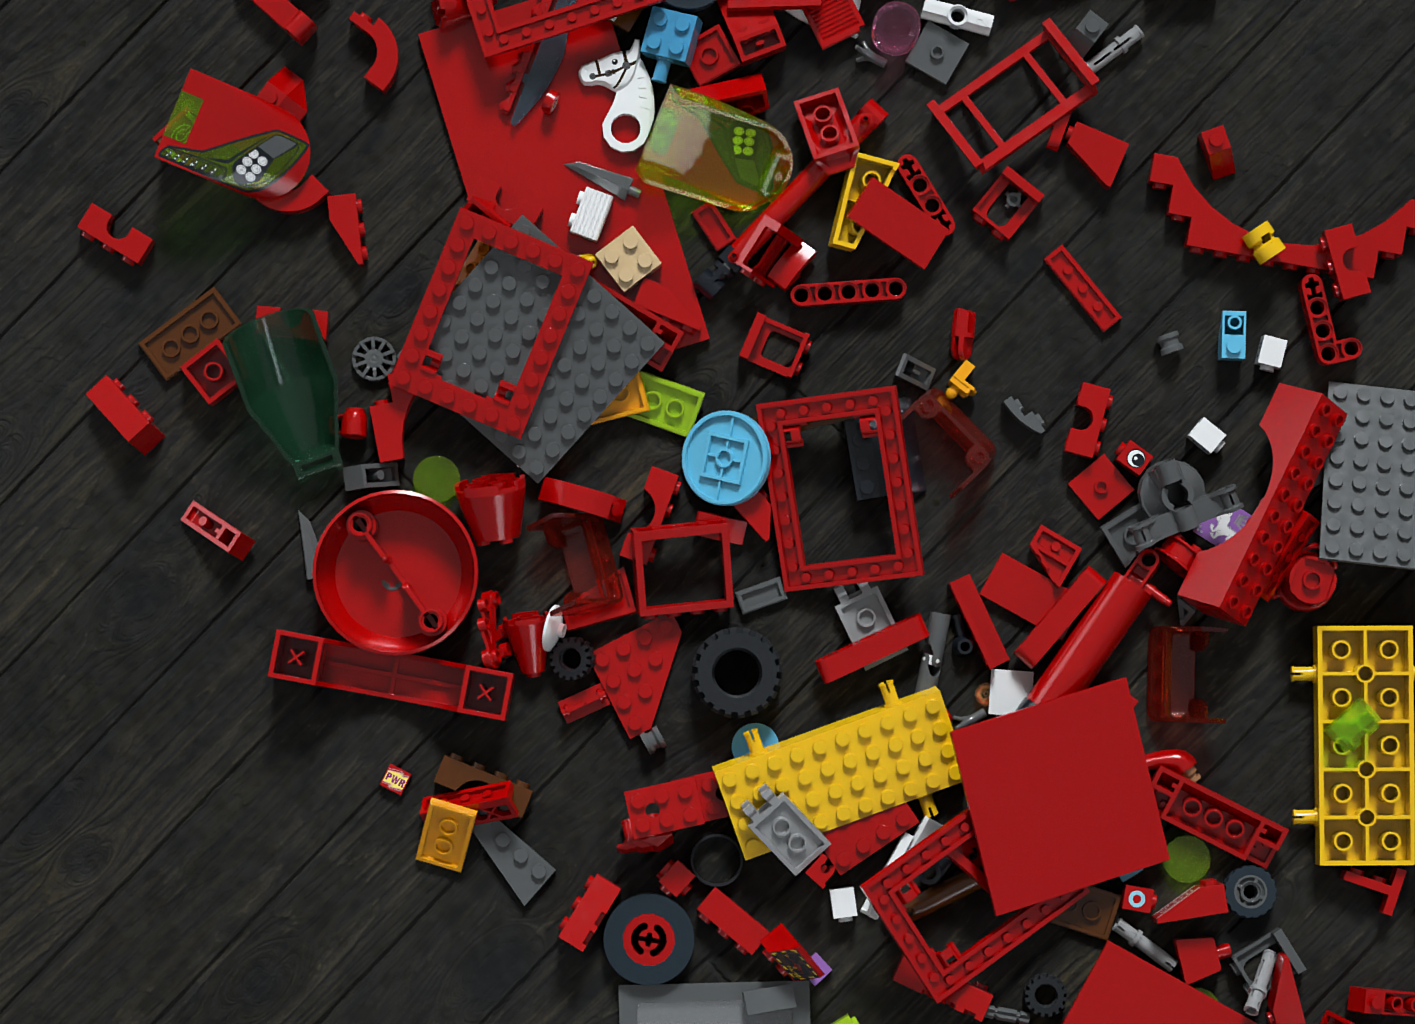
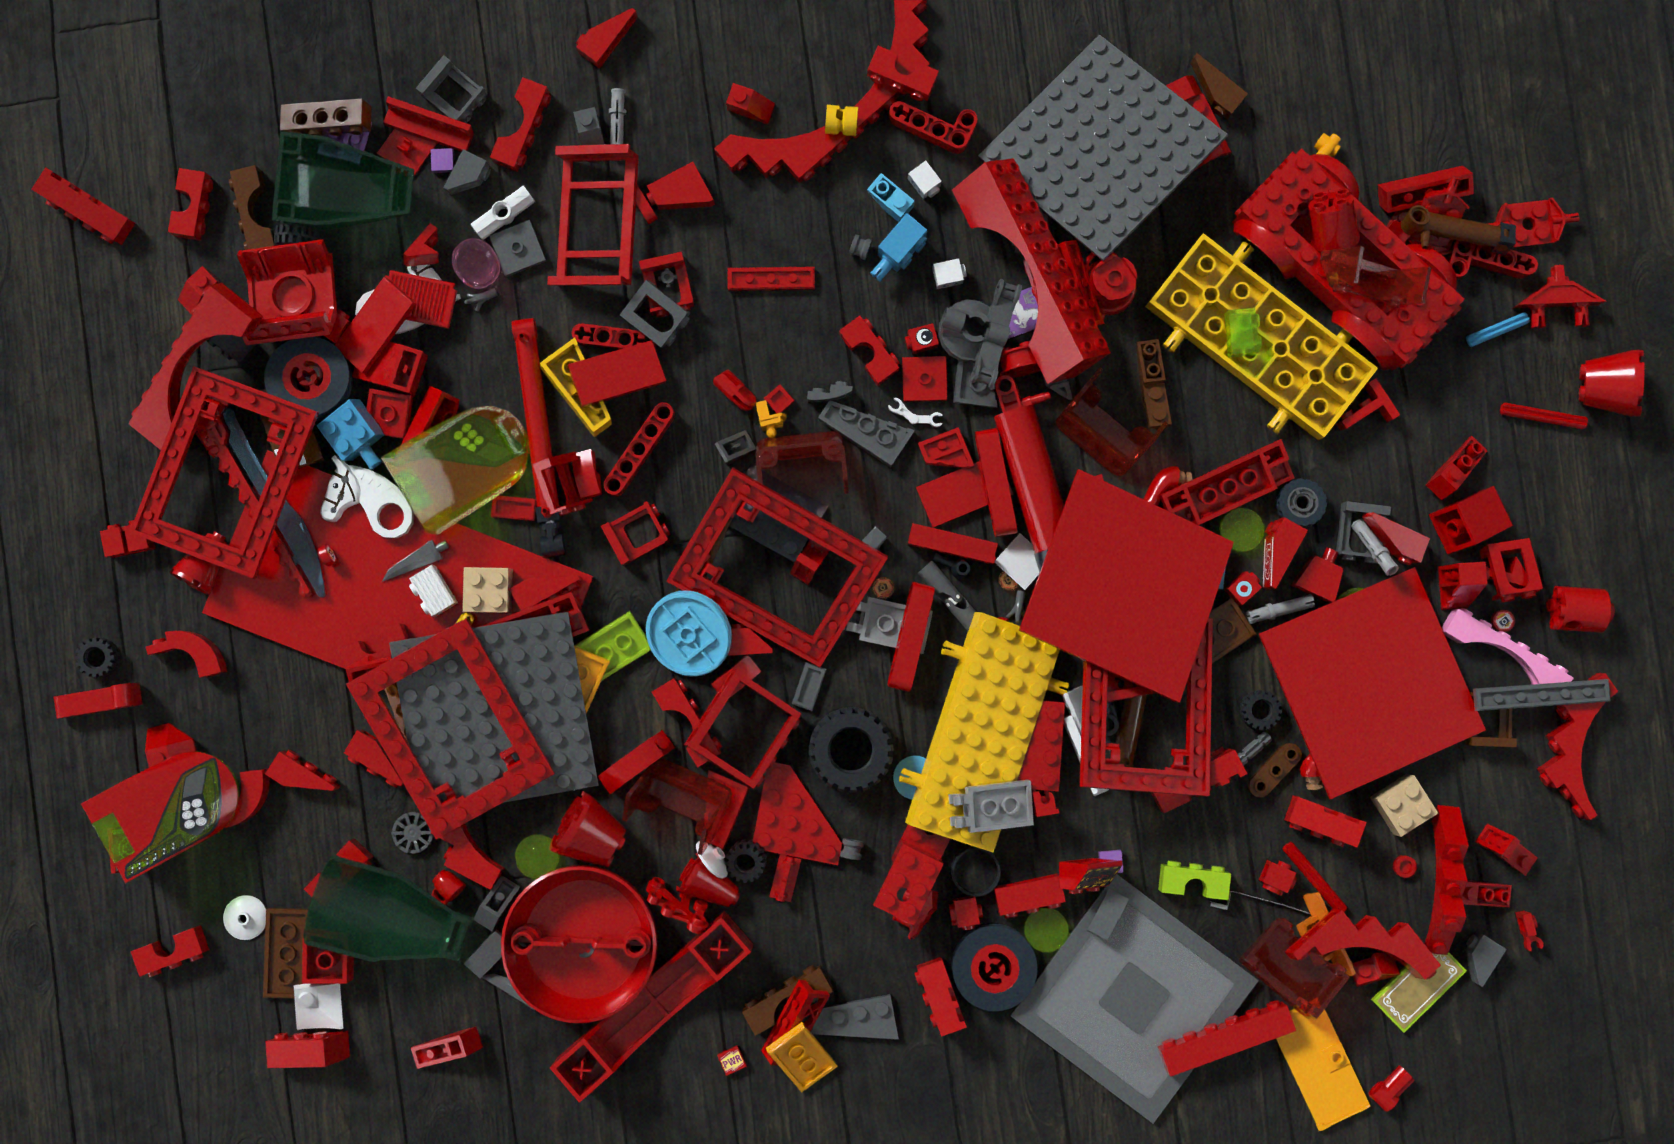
camera: 45 degrees left, 0 degrees up
red slope [793,87,860,175] -> none
white brick [829,886,857,922] -> none
none -> white dish [223,895,266,940]
none -> white plate [294,984,343,1030]
none -> red slope [344,729,405,788]
none -> dark grey slope [464,929,502,978]
none -> dark grey panel [620,280,691,348]
none -> red tile [764,384,795,414]
none -> red bracket [790,539,830,585]
none -> dark grey wing [817,400,915,468]
none -> dark grey slope [862,526,887,550]
none -> dark azure brick [870,213,927,282]
none -> clear orange tile [872,577,894,599]
none -> white piece [888,398,942,428]
none -> clear neon green tile [1024,907,1068,952]
none -> reddish brown slope [1136,339,1172,430]

